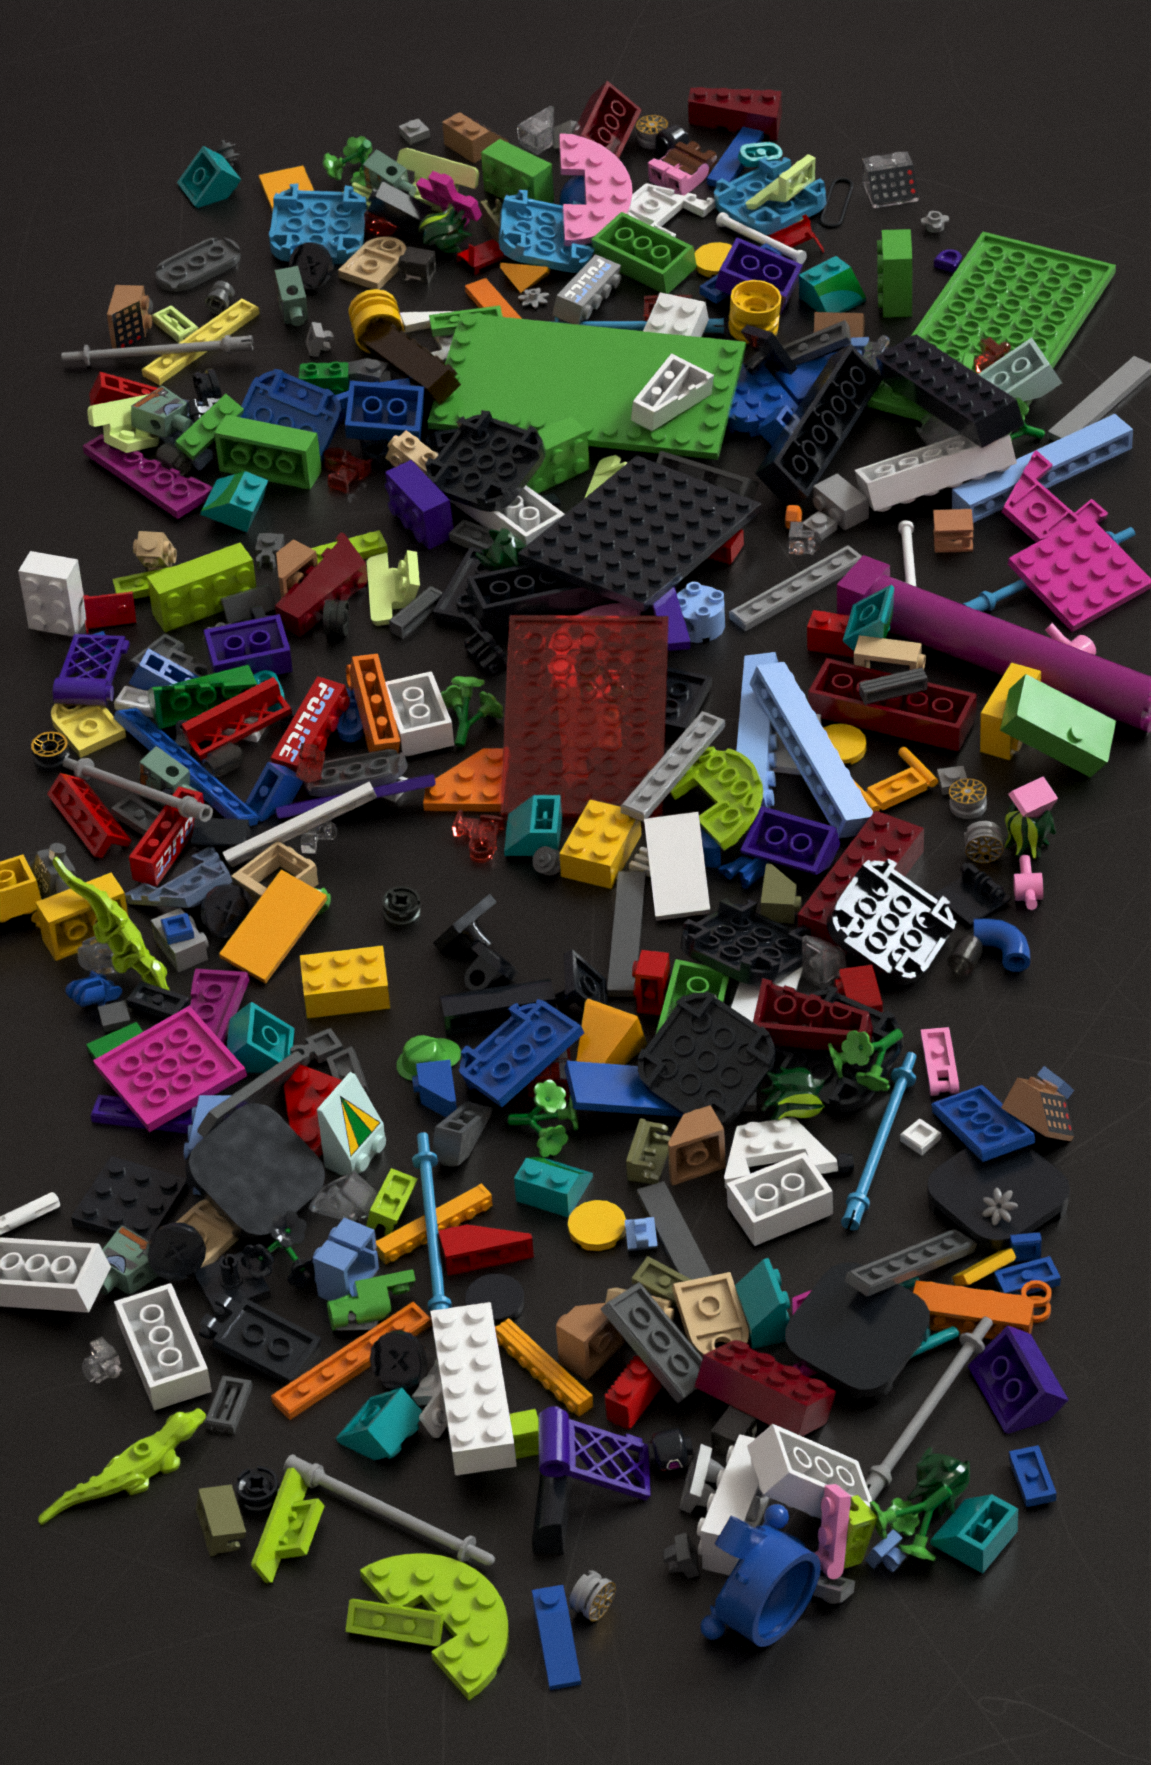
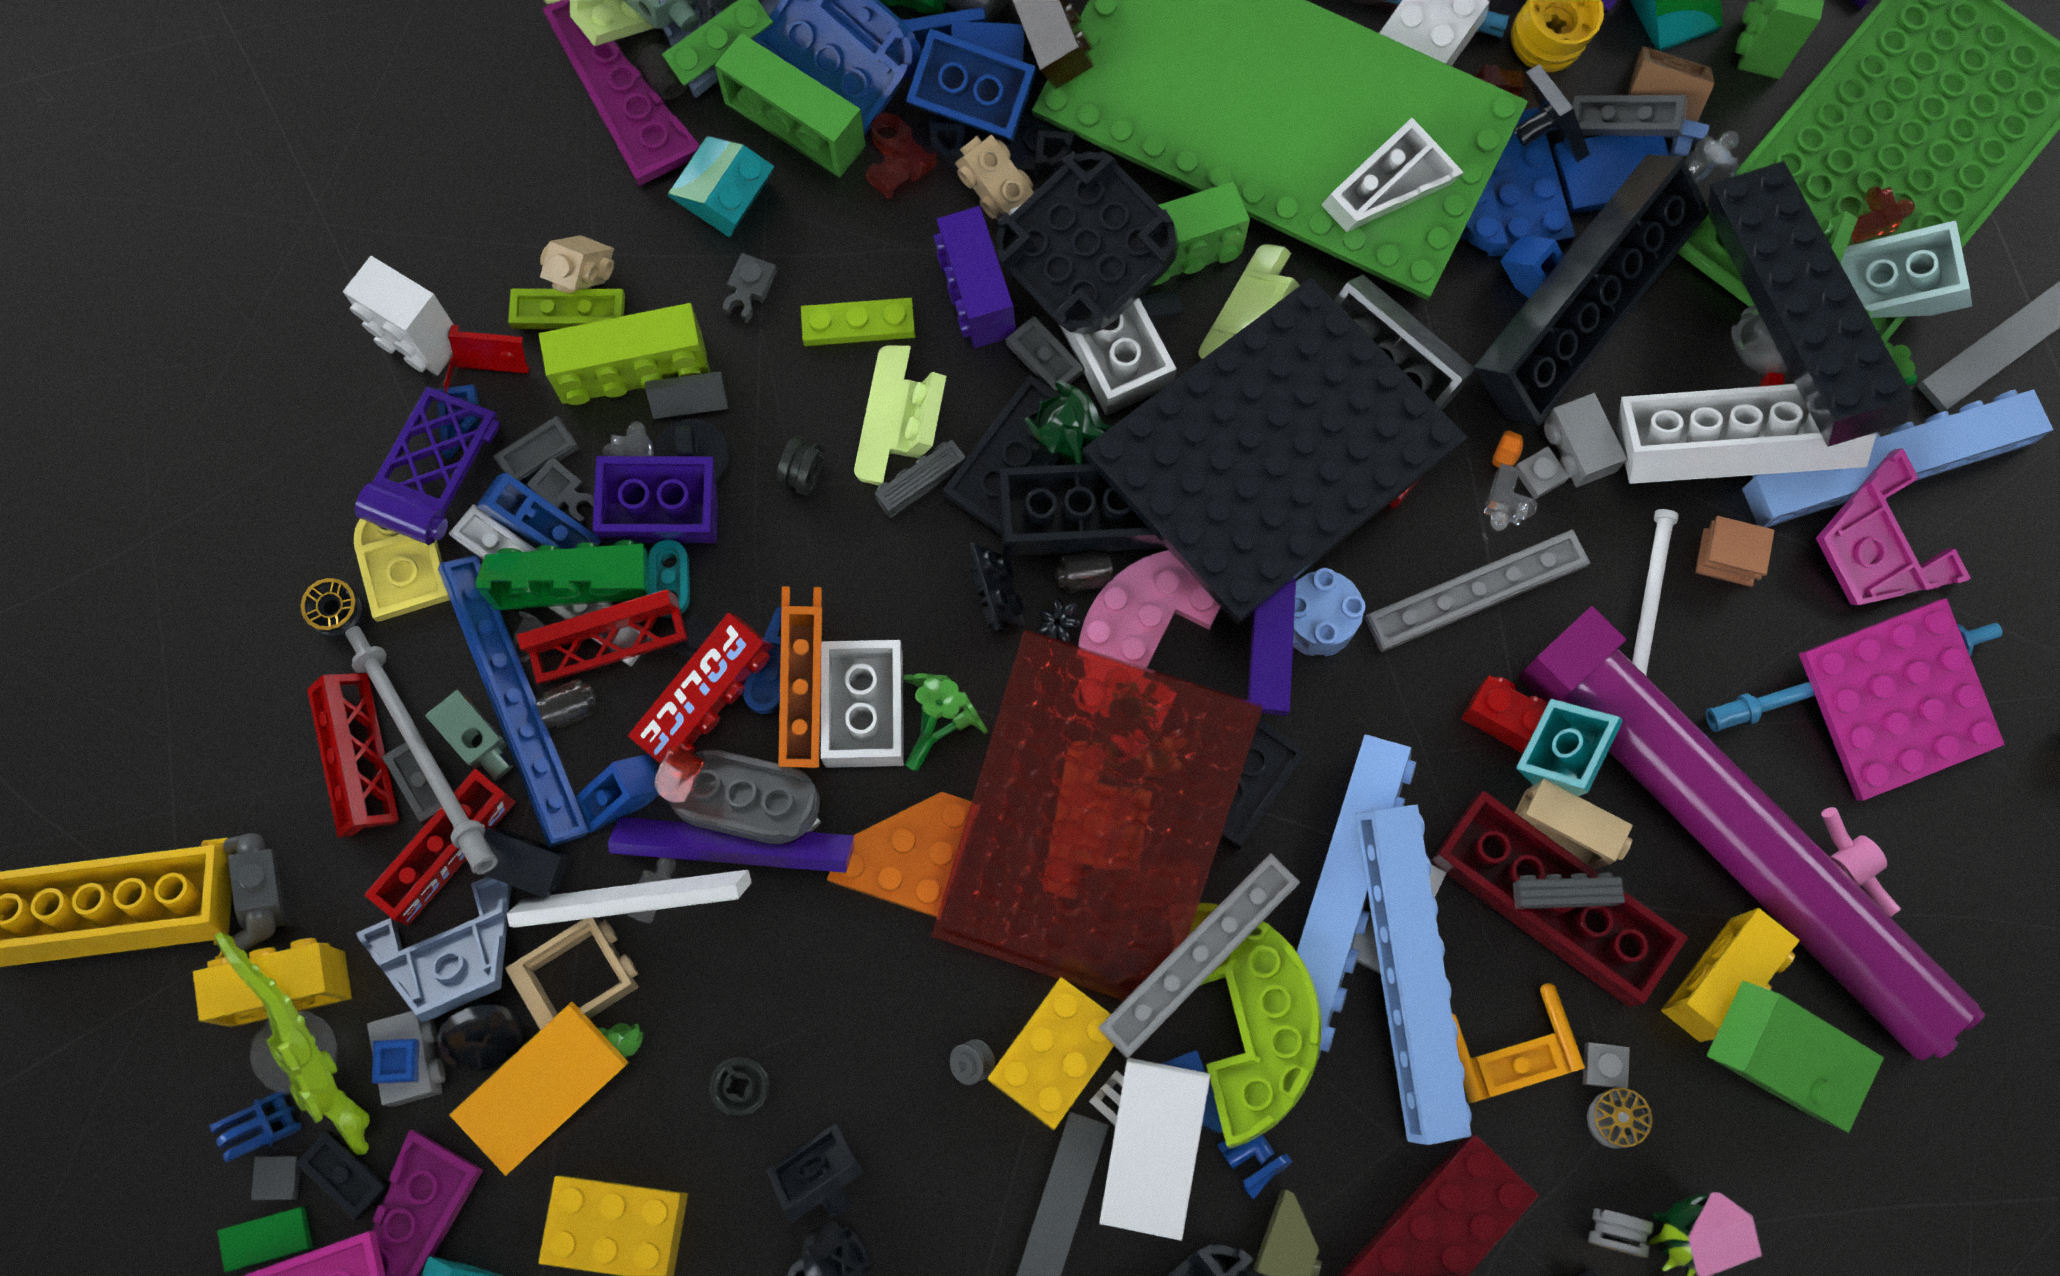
camera: 10 degrees right, 30 degrees up
dark red wedge [275,532,368,637] -> none
medium nougat slope [276,539,318,599] -> none
clear red piece [452,810,504,863] -> none
teal slope [504,795,562,856] -> none
dark purple slope [740,806,840,875] -> none
yellow tile [823,724,866,765] -> none

